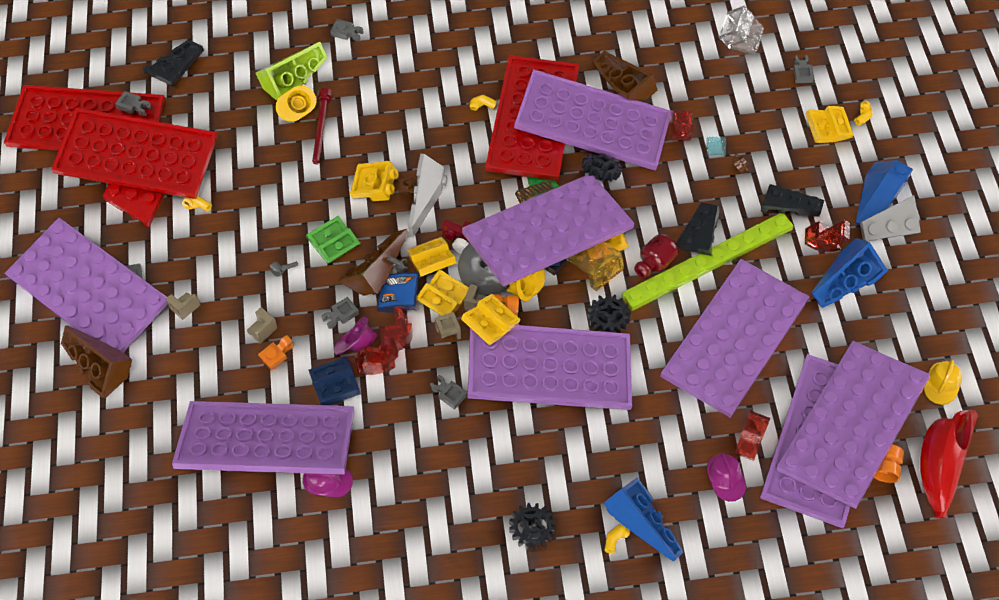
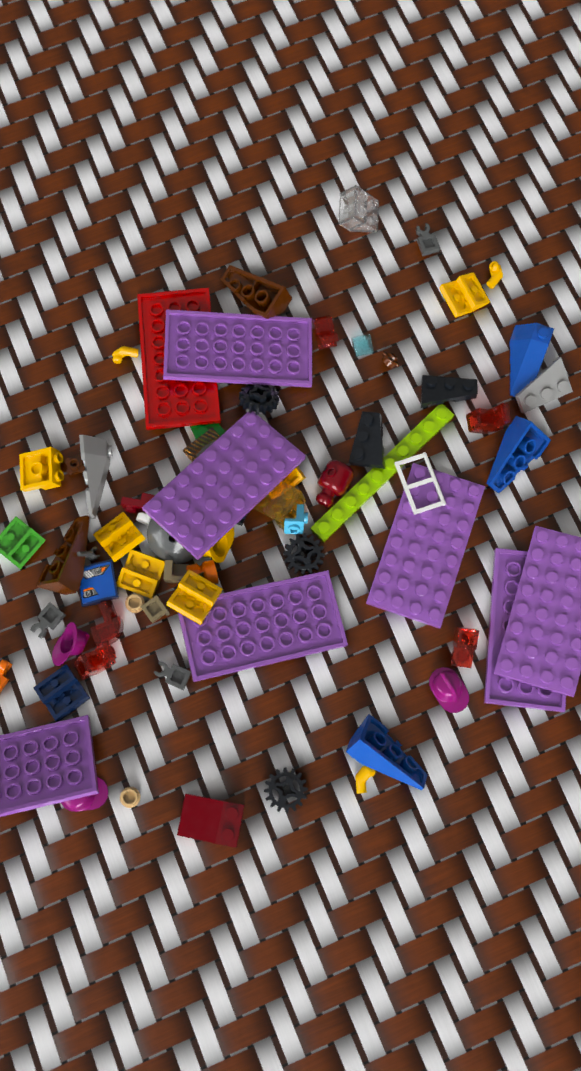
camera: 15 degrees left, 15 degrees up
none -> tan plate [120,787,141,808]
none -> tan plate [125,594,145,613]
none -> dark red slope [177,794,245,848]
none -> medium azure bracket [284,504,308,534]
none -> white window [394,452,446,515]

